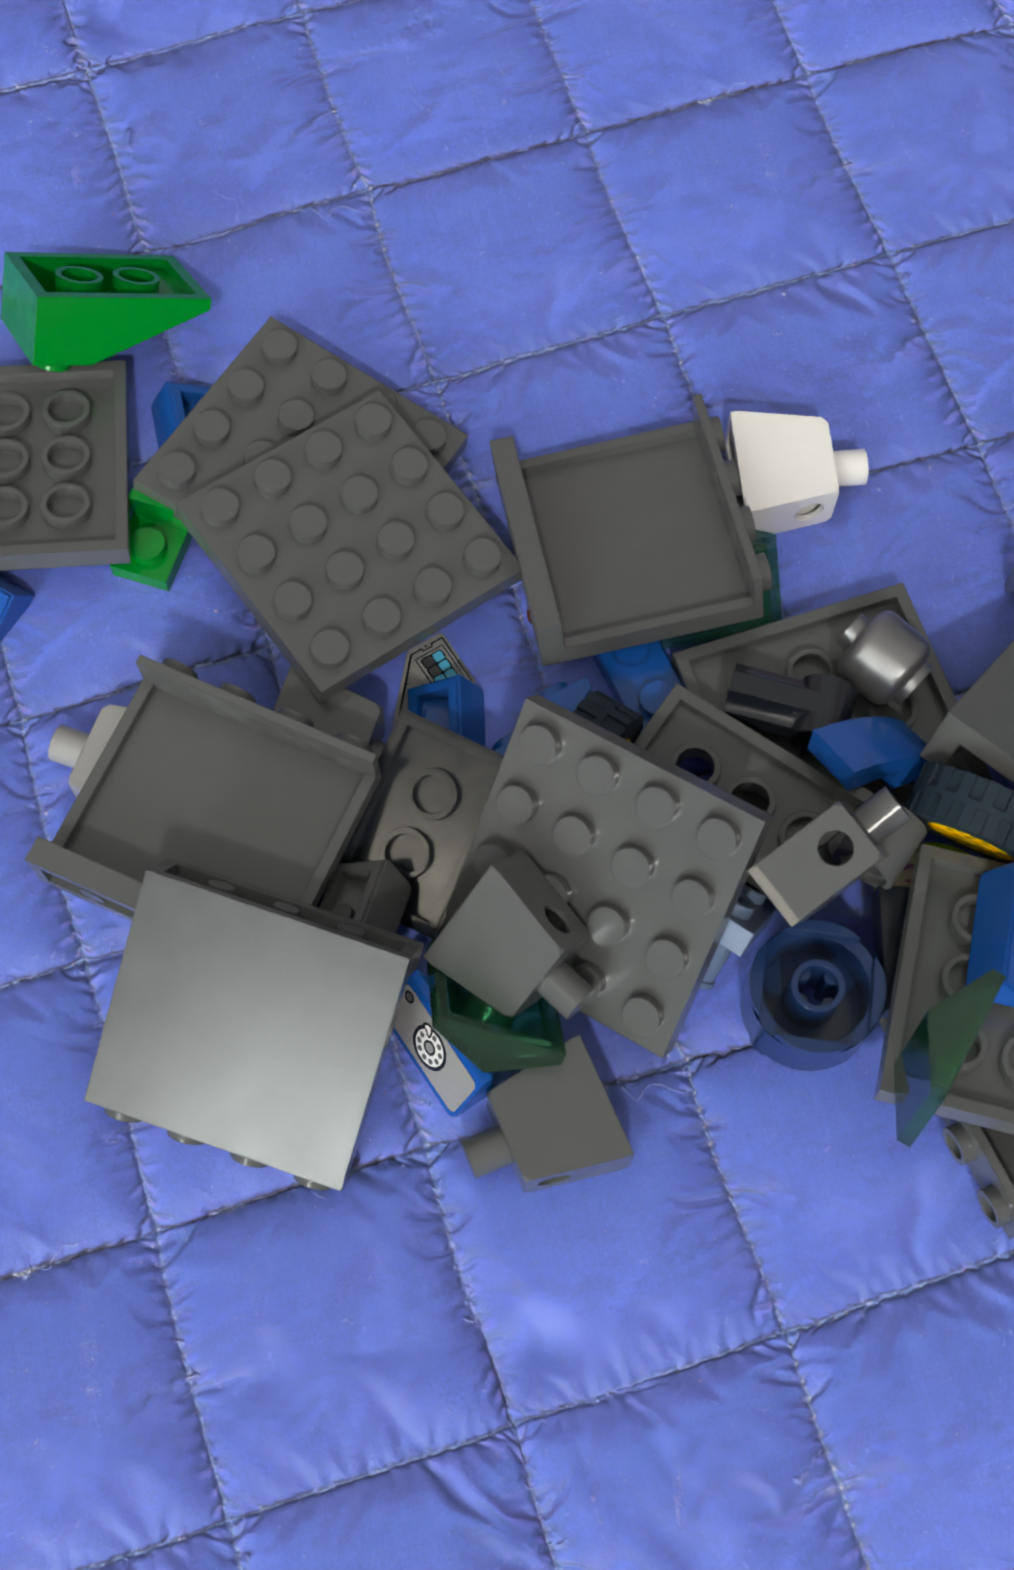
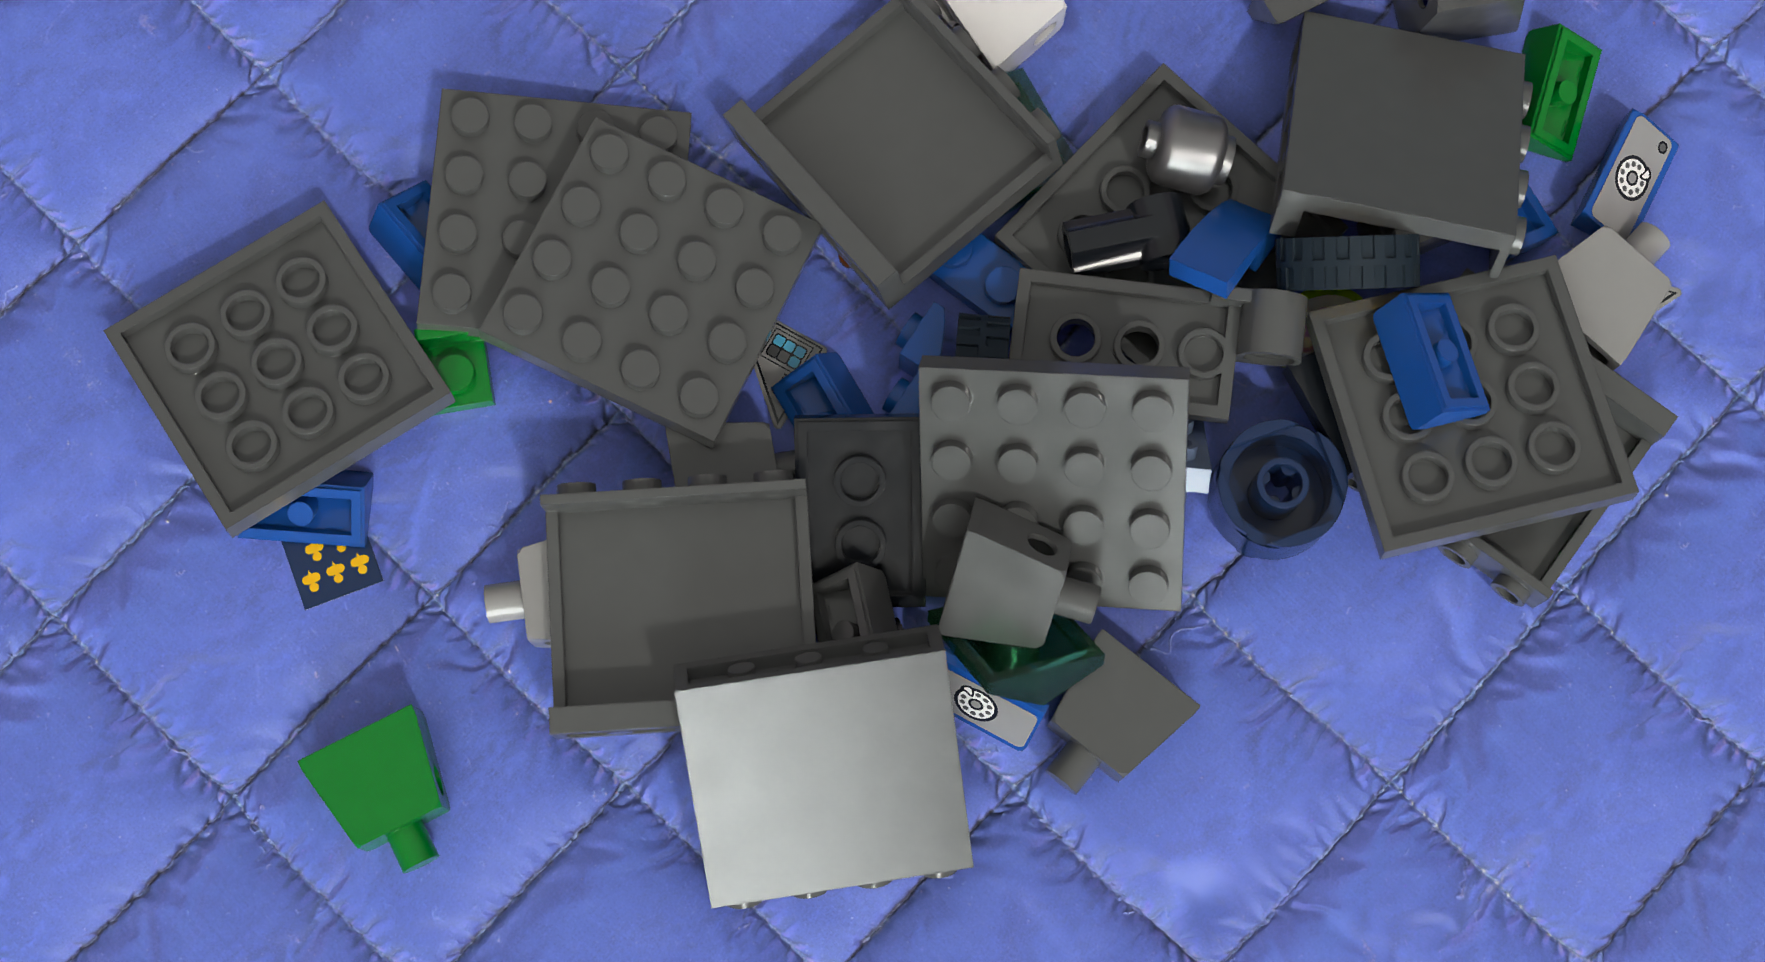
camera: 30 degrees left, 10 degrees up
green slope [1,252,212,372] -> none
dark grey torso [748,786,911,927] -> none
clear green slope [894,969,1006,1147] -> none

